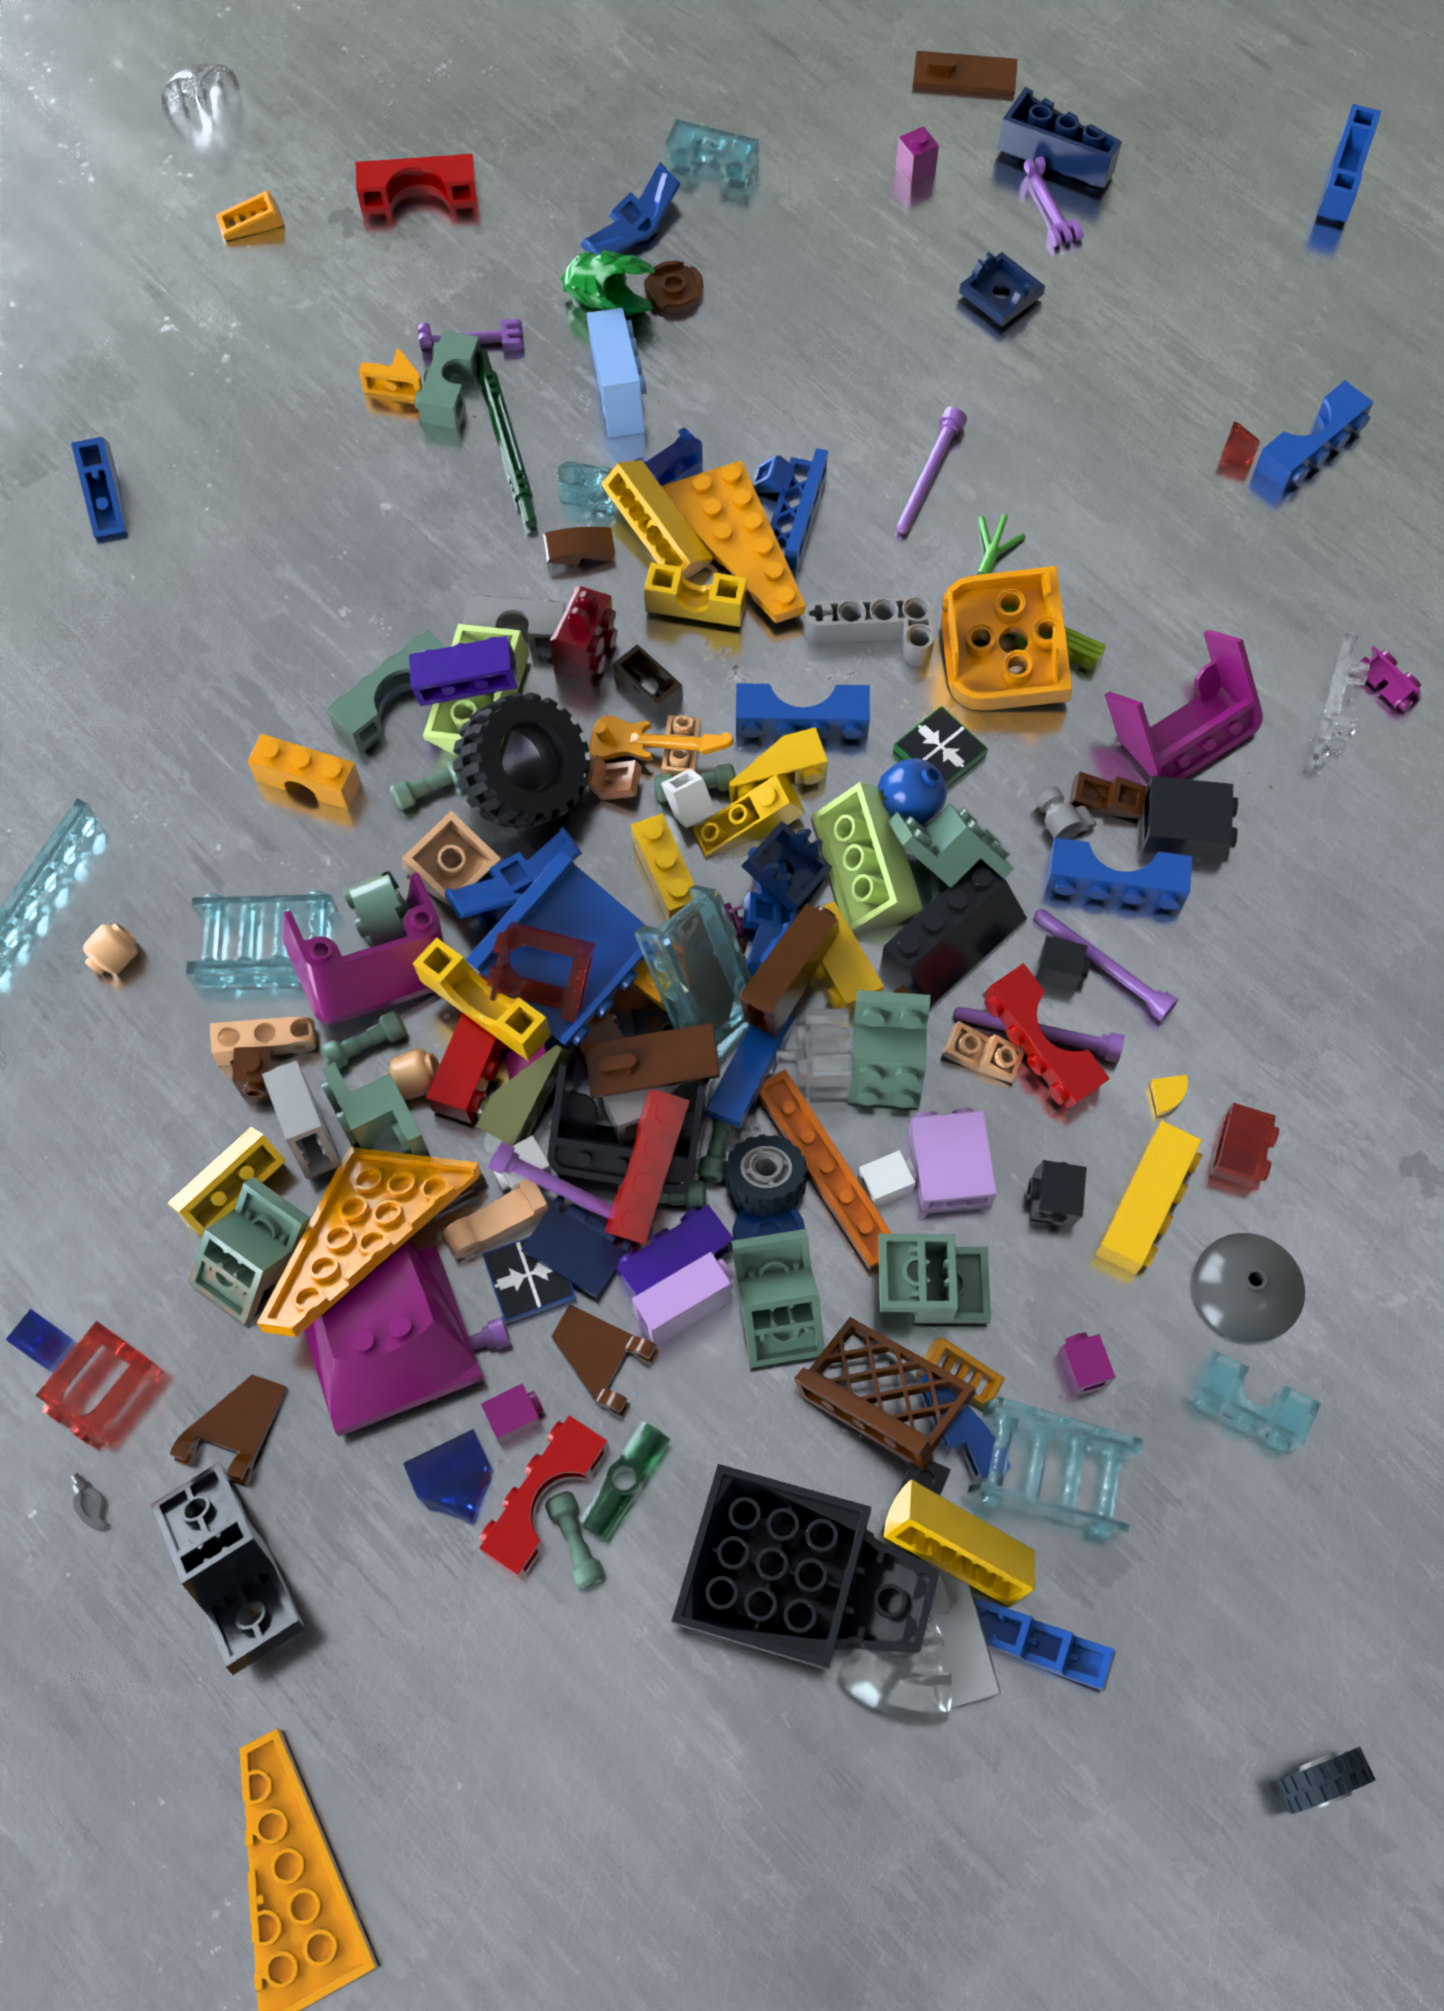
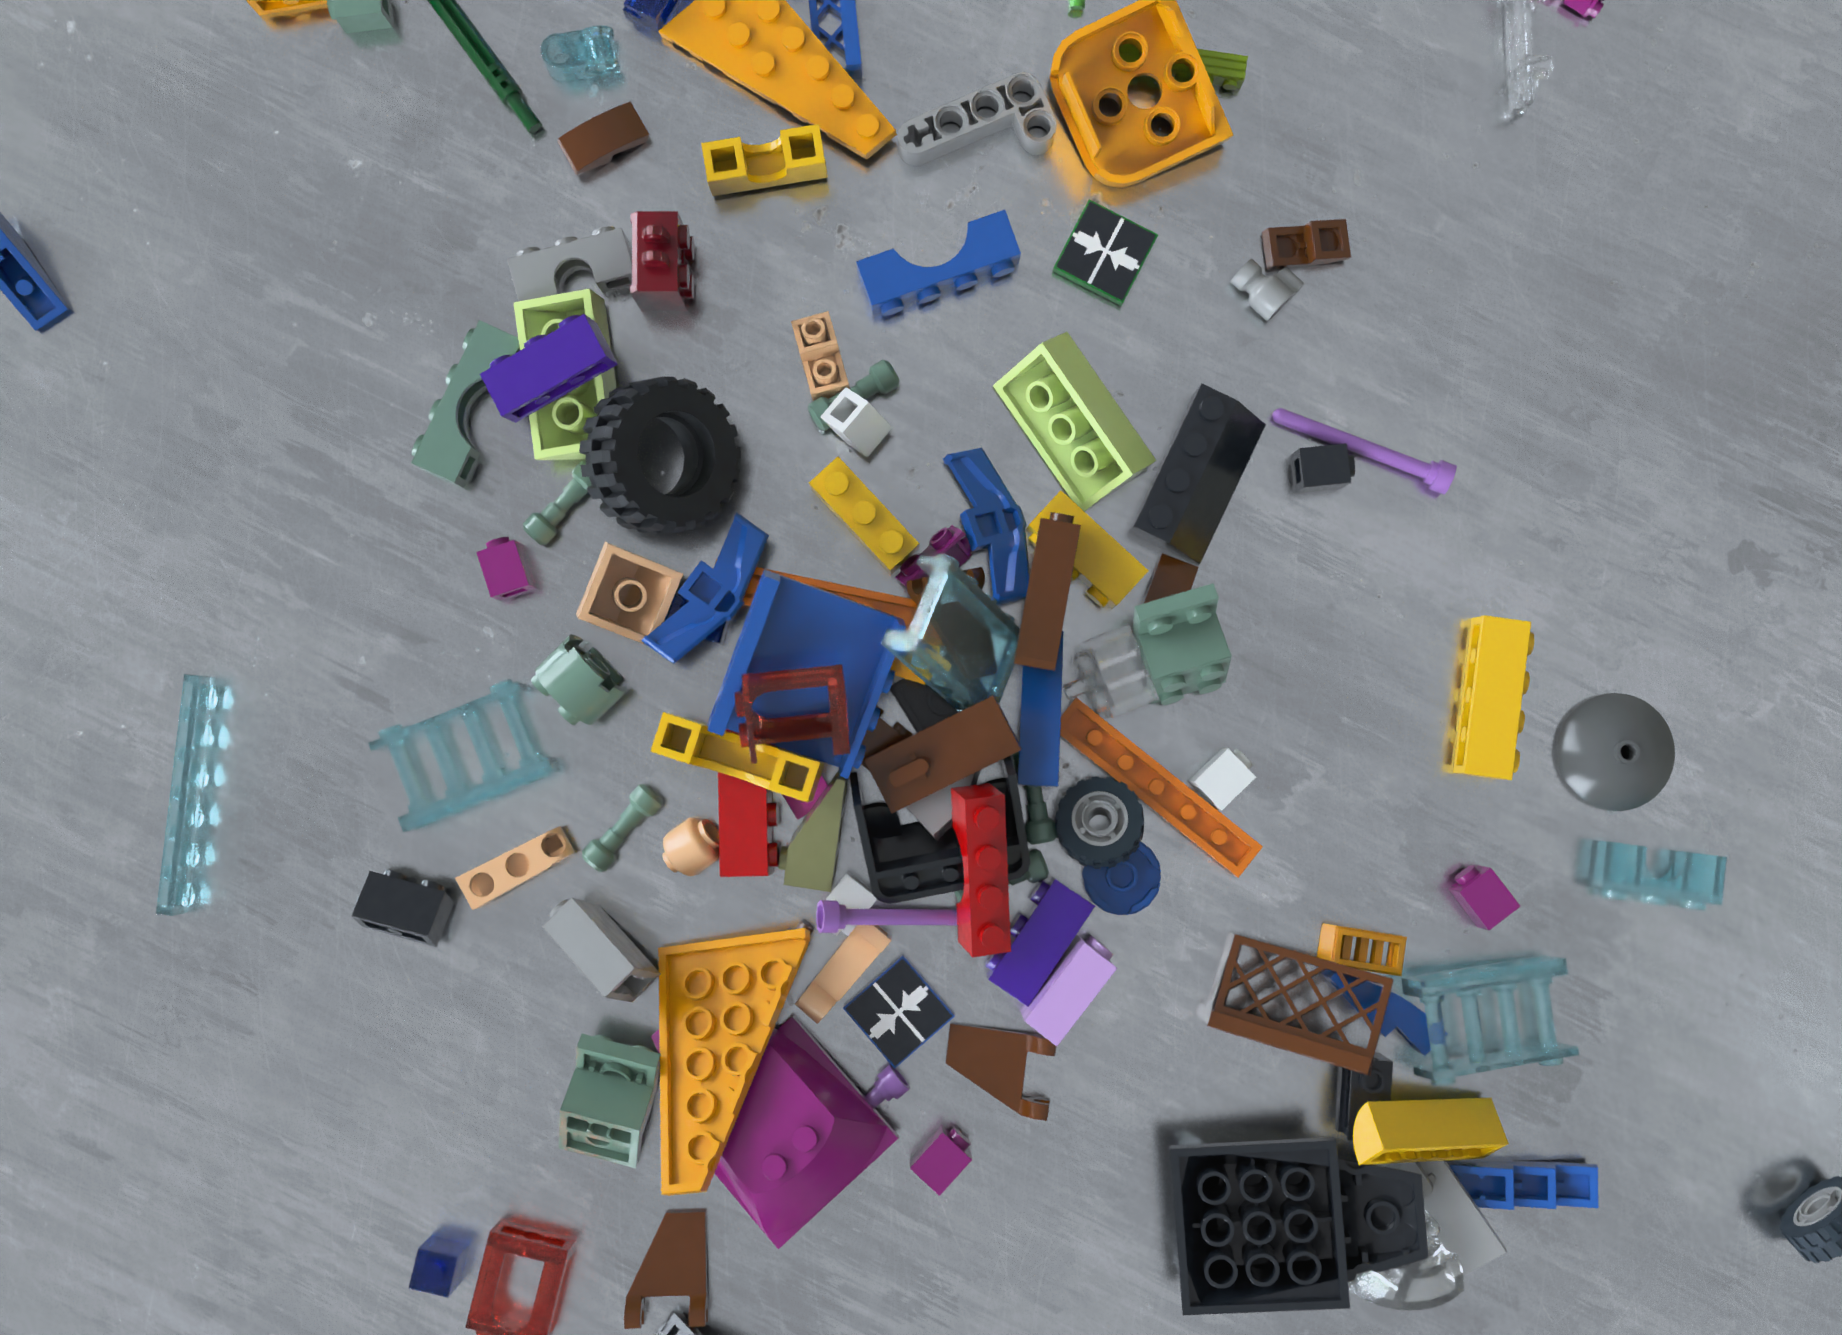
camera: 25 degrees left, 20 degrees up
light nougat head [83,922,137,975] -> none
yellow brick [168,1127,286,1237] -> none
reddish brown brick [232,1046,279,1097] -> none
light orange arch [247,734,361,810] -> none
magenta windscreen [281,872,443,1024] -> none
sand green bracket [321,1062,431,1157] -> none
clear blue slope [403,1429,492,1521] -> none
red arch [479,1415,609,1580] -> none
dark blue piece [521,1195,634,1298] -> none
sand green piece [545,1491,606,1590] -> none
clear green piece [578,1421,671,1541] -> none
nougat bracket [585,755,642,800] -> none
light orange piece [589,715,734,761] -> none
yellow brick [601,460,714,579] -> none
dark brown piece [613,644,683,718] -> none
yellow slope [693,775,805,858] -> none
yellow slope [729,727,828,803] -> none
sand green bracket [731,1229,825,1368] -> none
dark blue piece [741,821,832,913] -> none
blue cylinder [878,758,948,827] -> none
sand green bracket [878,1234,991,1324] -> none
sand green bracket [888,803,1014,888] -> none
lavender brick [908,1108,997,1212] -> none
light nougat slope [941,1021,1025,1083] -> none
medium lavender piece [953,1007,1125,1063] -> none
red arch [982,963,1110,1110] -> none
black head [1027,1160,1087,1225] -> none
blue arch [1046,837,1193,909] -> none
magenta windscreen [1104,630,1263,779] -> none
black brick [1142,776,1238,860] -> none
yellow tile [1150,1075,1188,1117] -> none
clear red brick [1211,1103,1279,1189] -> none
none -> black brick [351,870,454,947]
none -> magenta brick [476,537,537,601]

